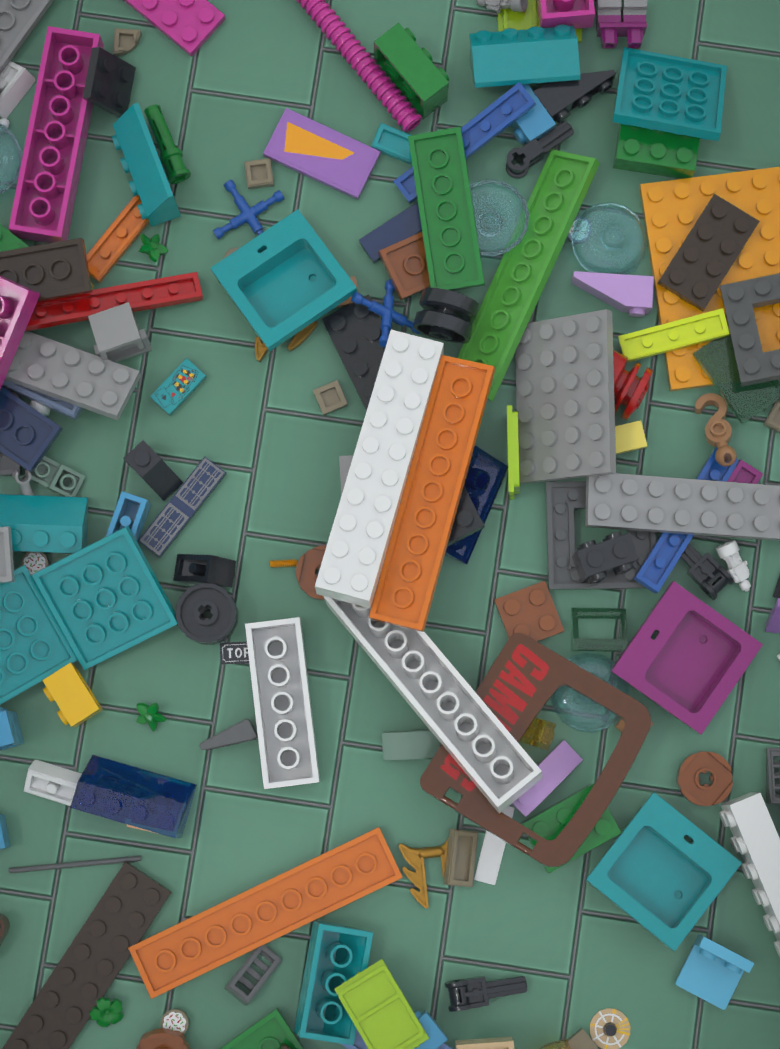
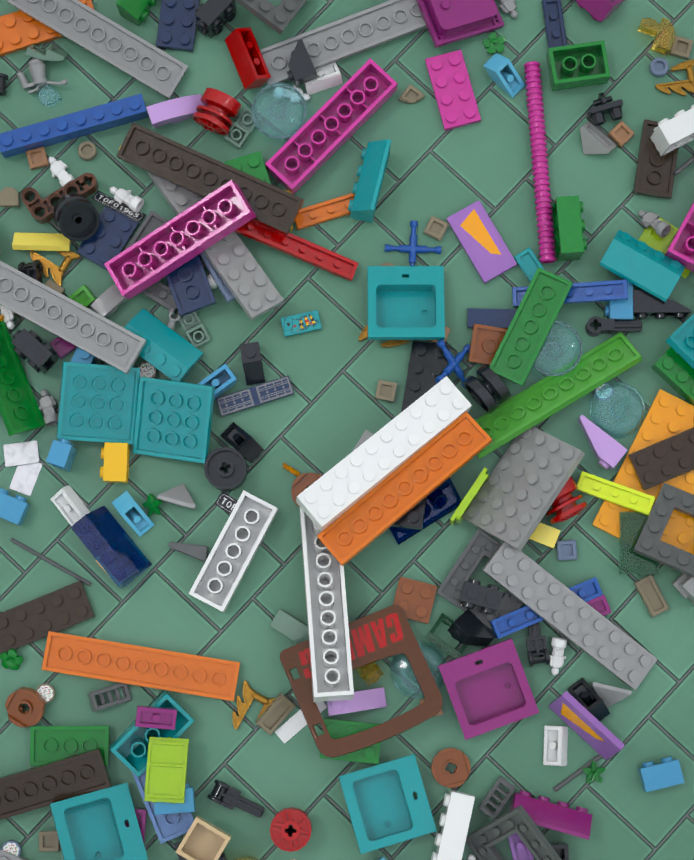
camera: 35 degrees right, 0 degrees up
black plate [83,47,136,118] -> none
light grey plate [88,302,152,362] -> none
green plant [139,233,168,262] -> none
green pin [144,104,191,184] -> none
medium nougat piece [695,393,737,467] -> none
none -> medium azure slope [111,490,154,537]
none -> magenta plate [135,706,177,730]
none -> light grey slope [157,483,197,510]
none -> red wheel [270,807,312,852]
none -> black slope [447,609,496,647]
none -> sand blue tile [556,540,577,561]

